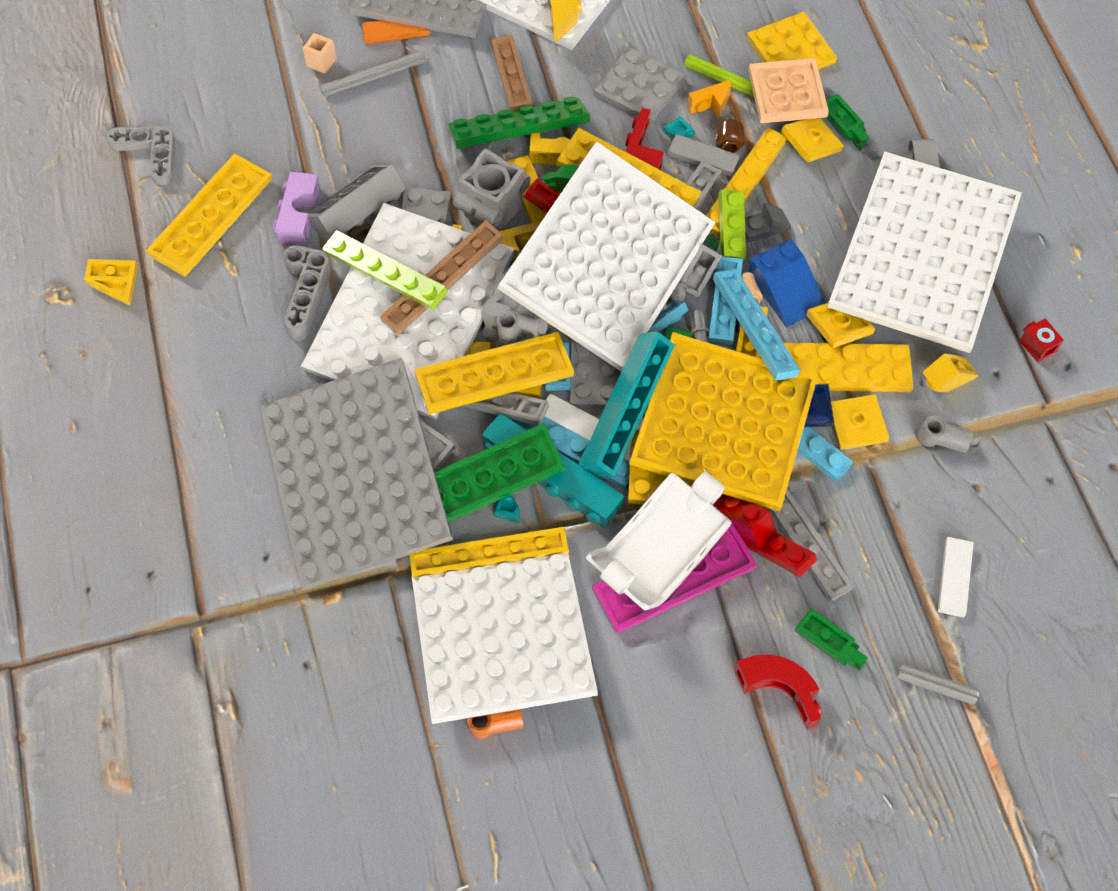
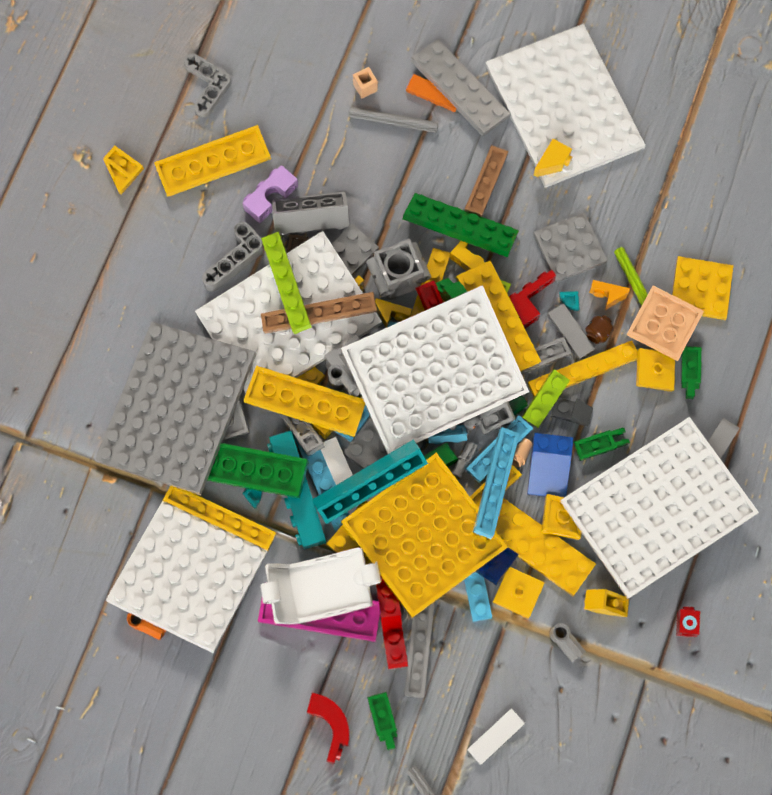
camera: 35 degrees right, 10 degrees up
none -> green hinge [573,428,630,461]

